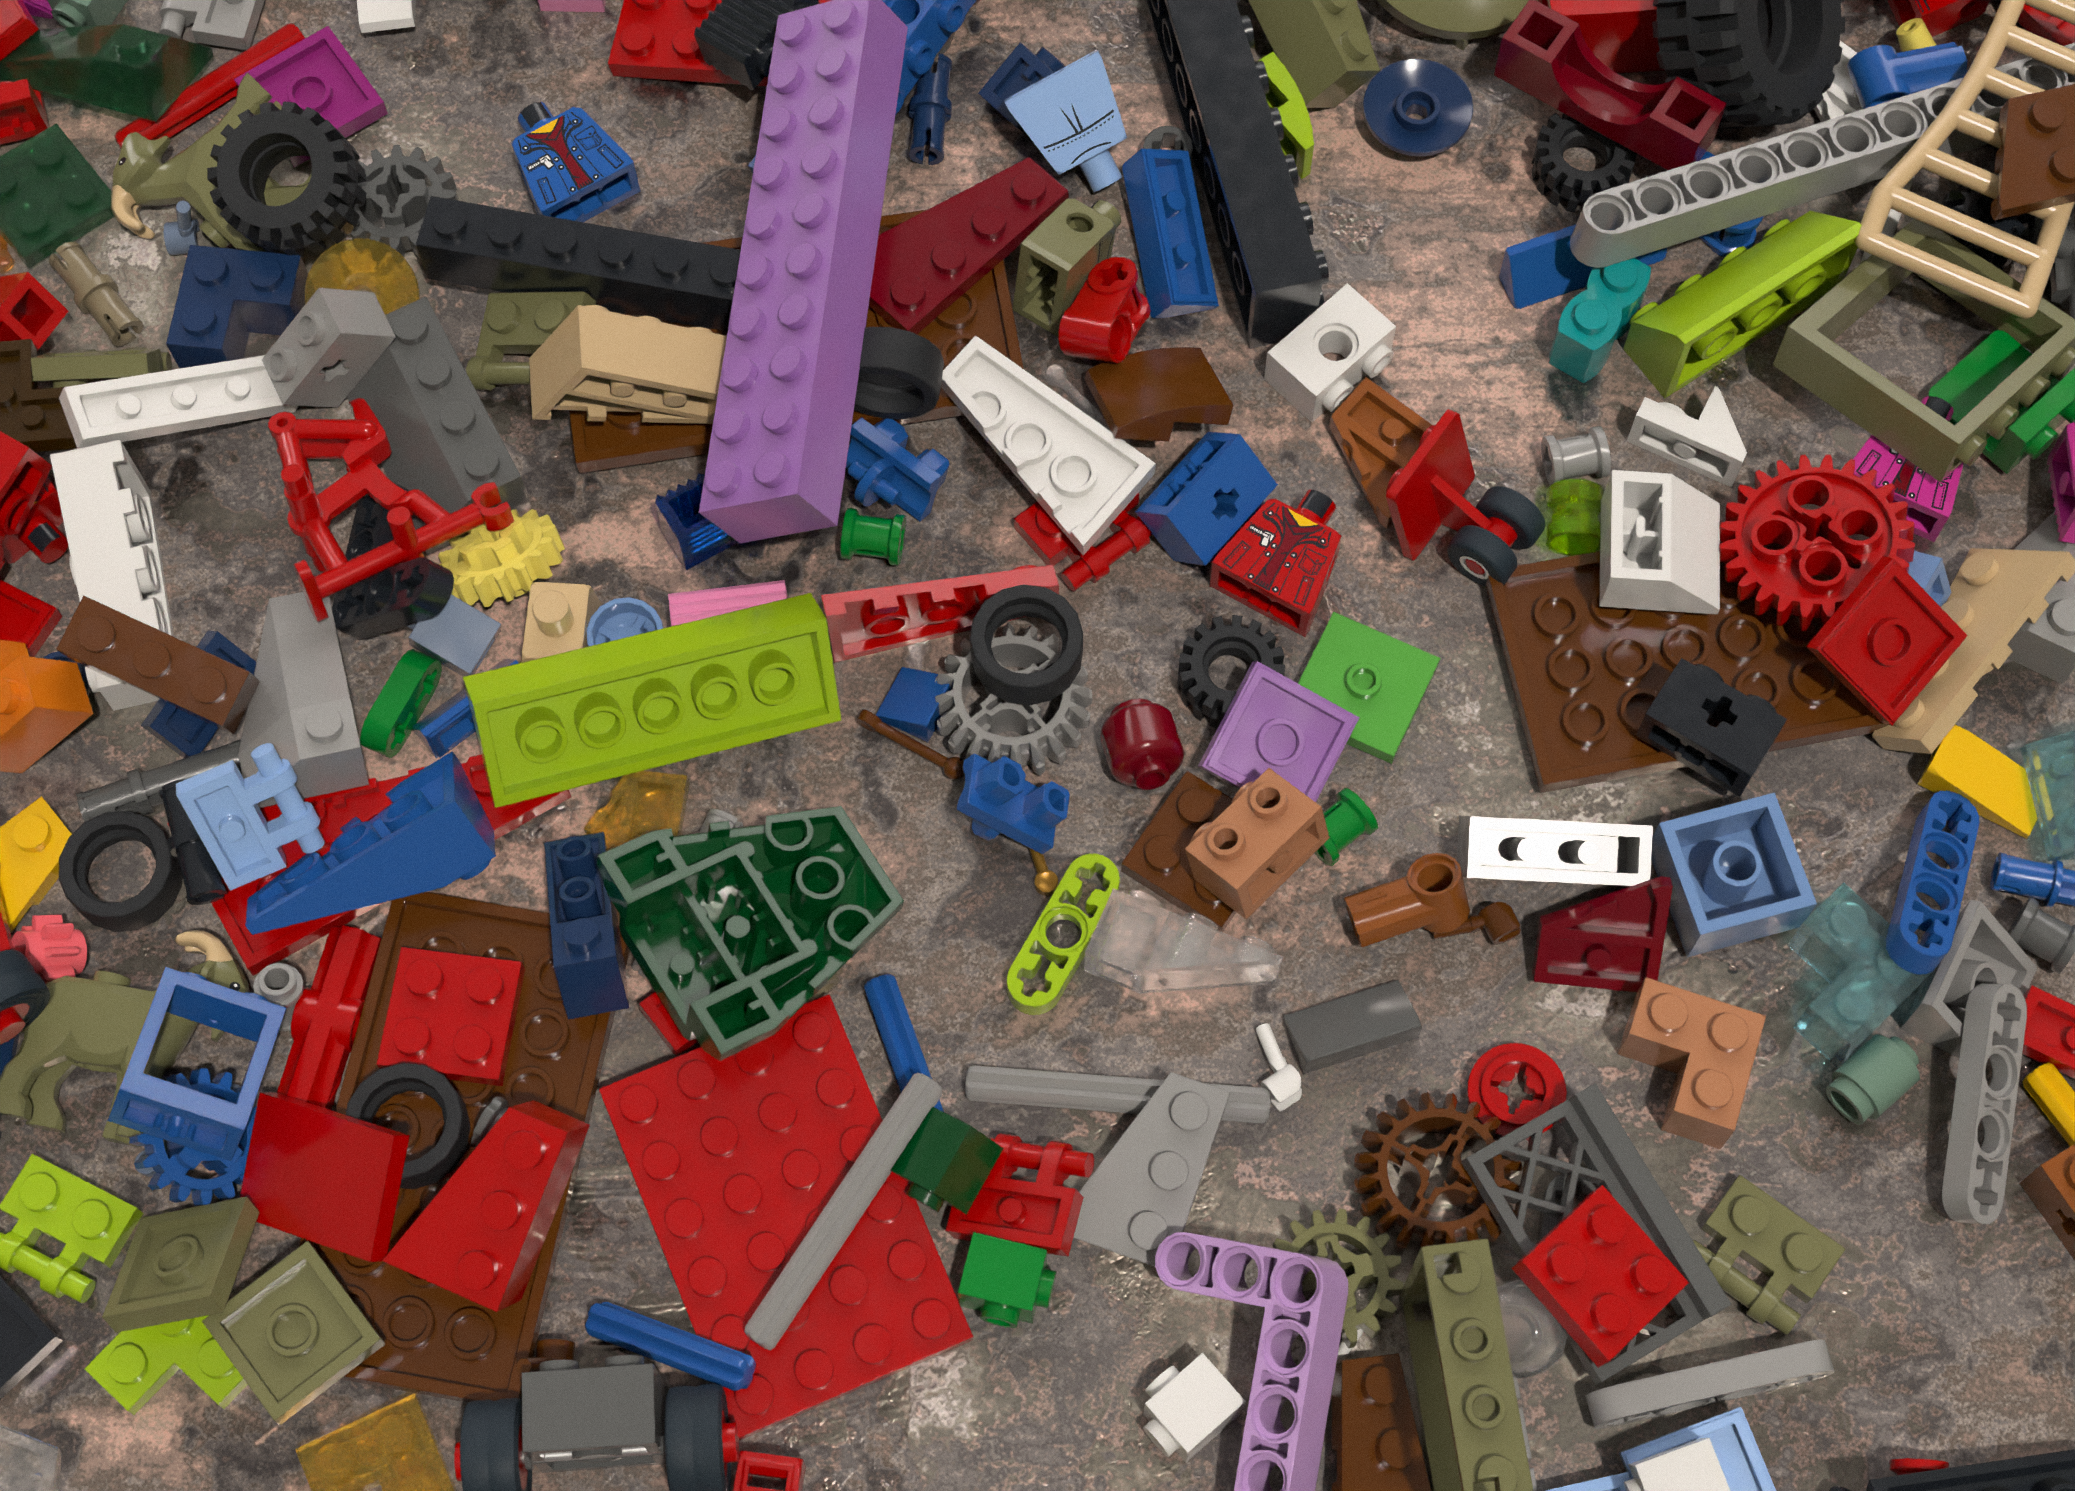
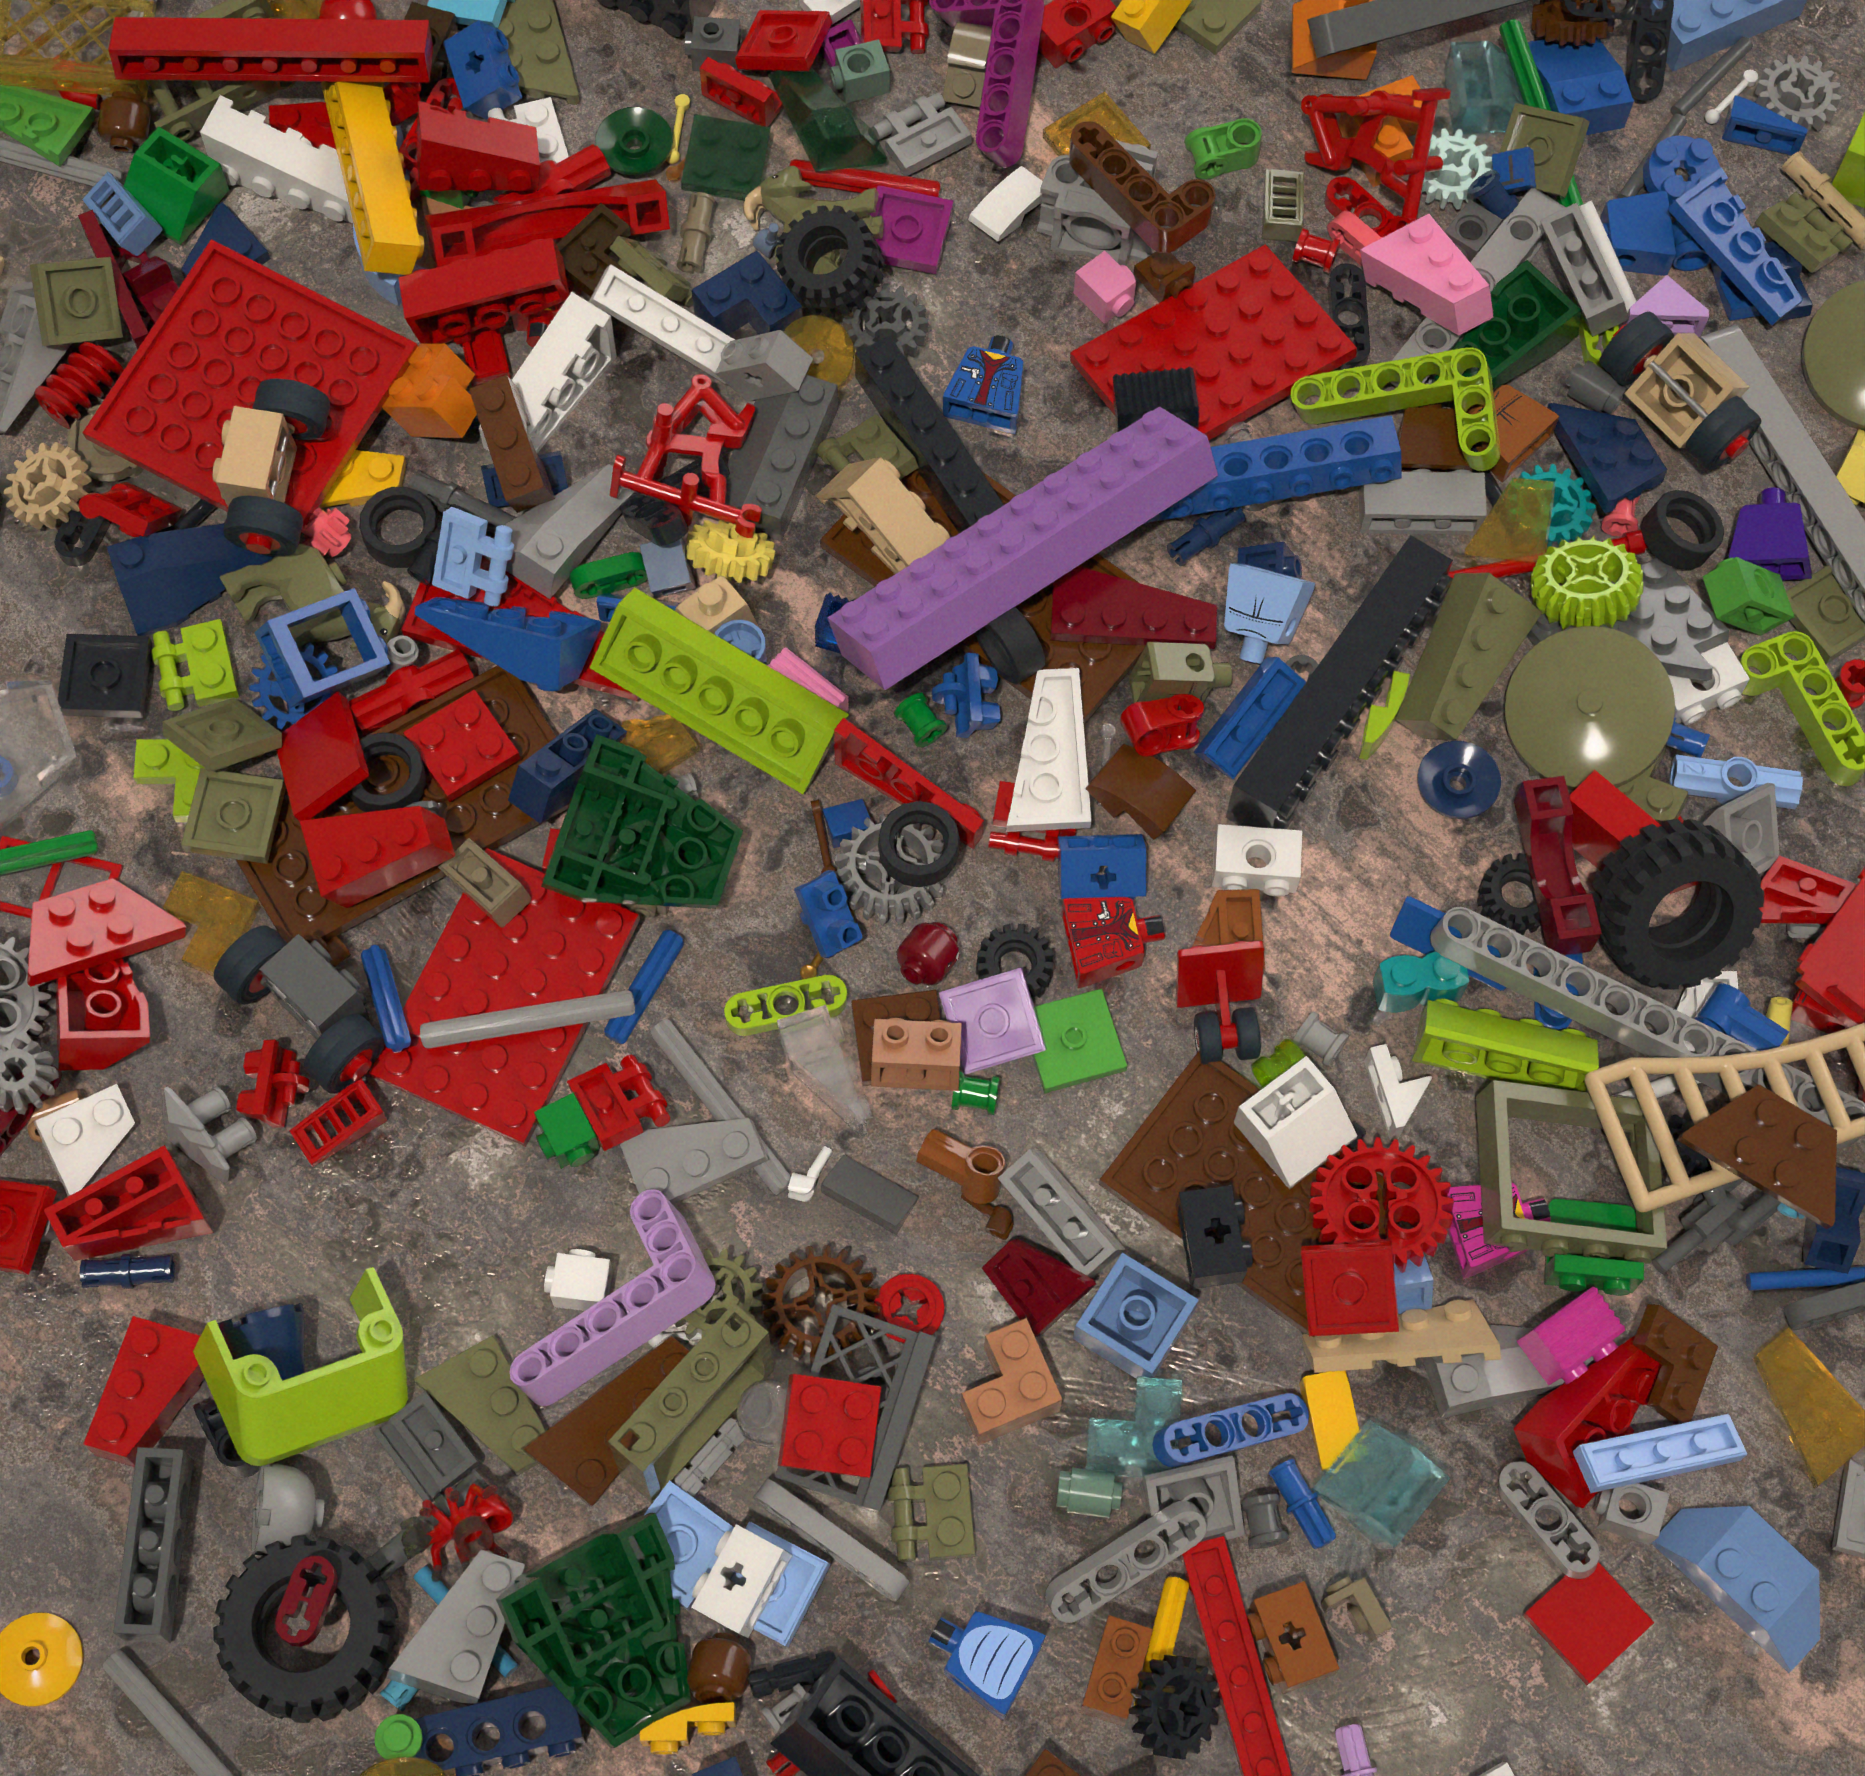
camera: 45 degrees right, 0 degrees up
dark green brick [890,1107,1004,1214] -> none
none -> dark tan slope [438,838,531,927]
none -> torso [928,1611,1046,1721]

